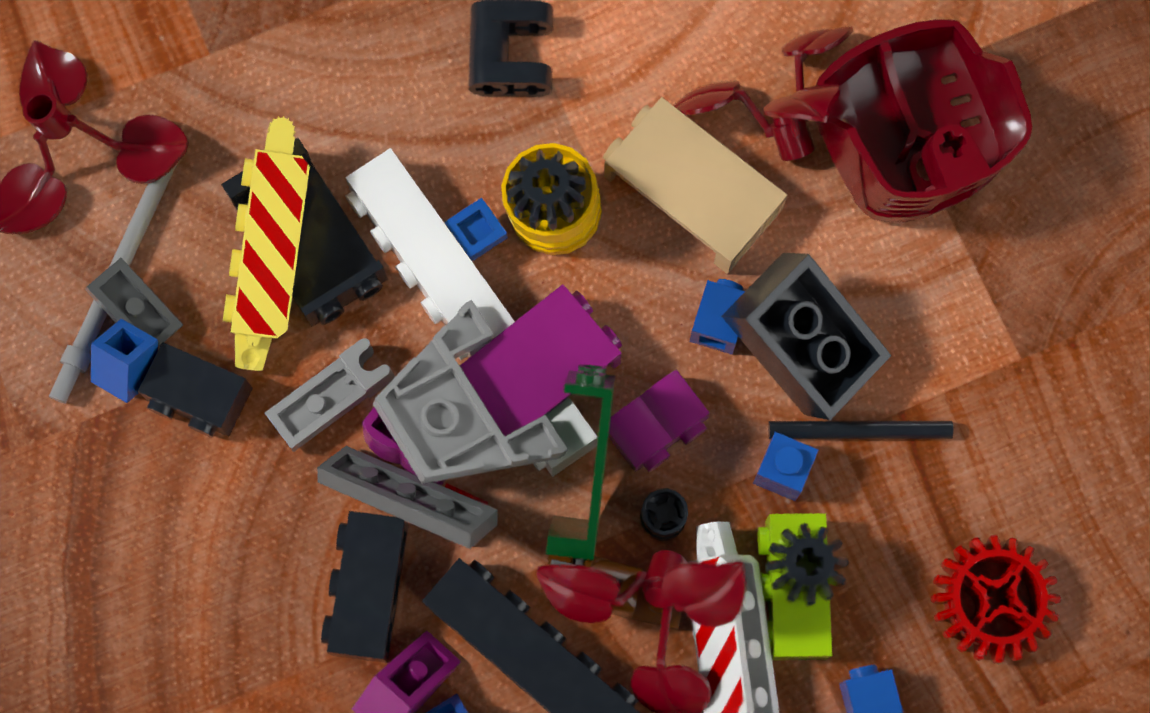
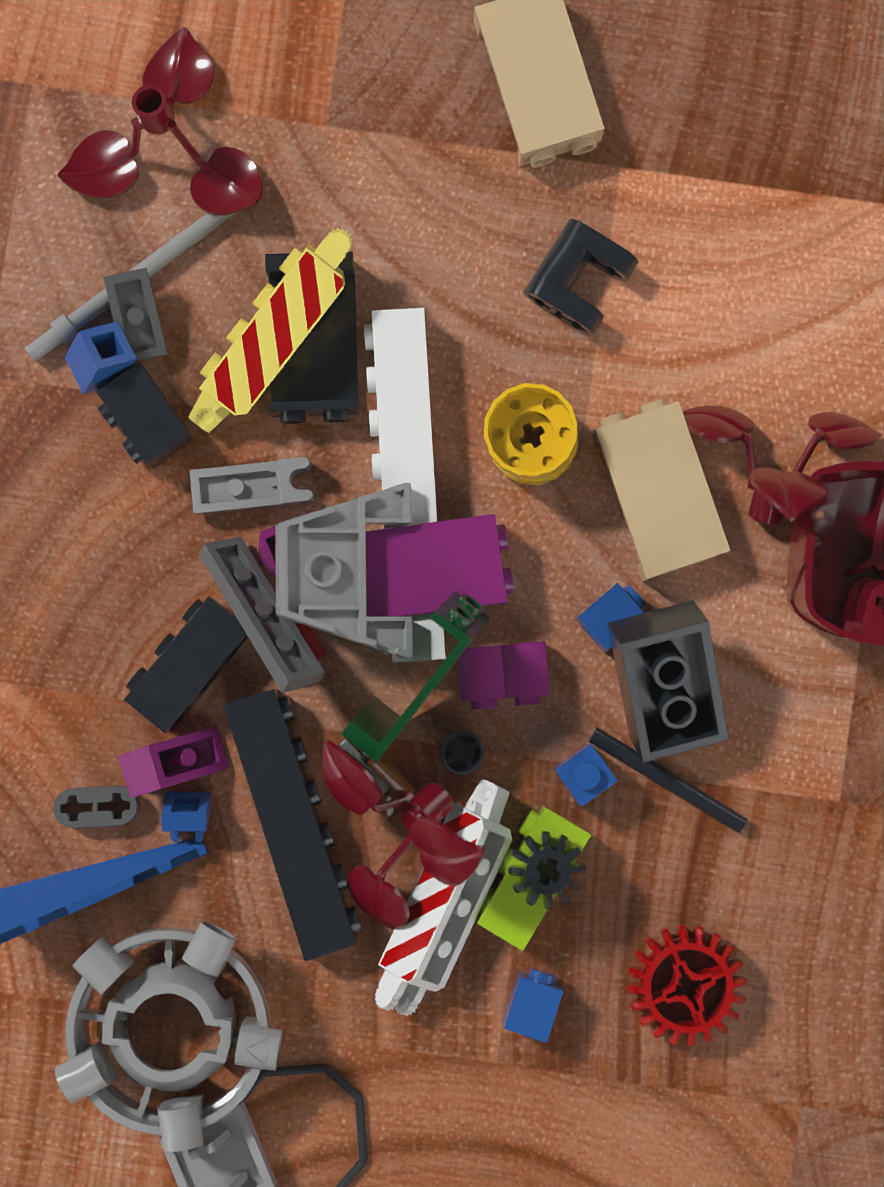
camera: 30 degrees right, 10 degrees up
blue tile [444,198,508,262] -> none
black gear [507,149,586,231] -> none

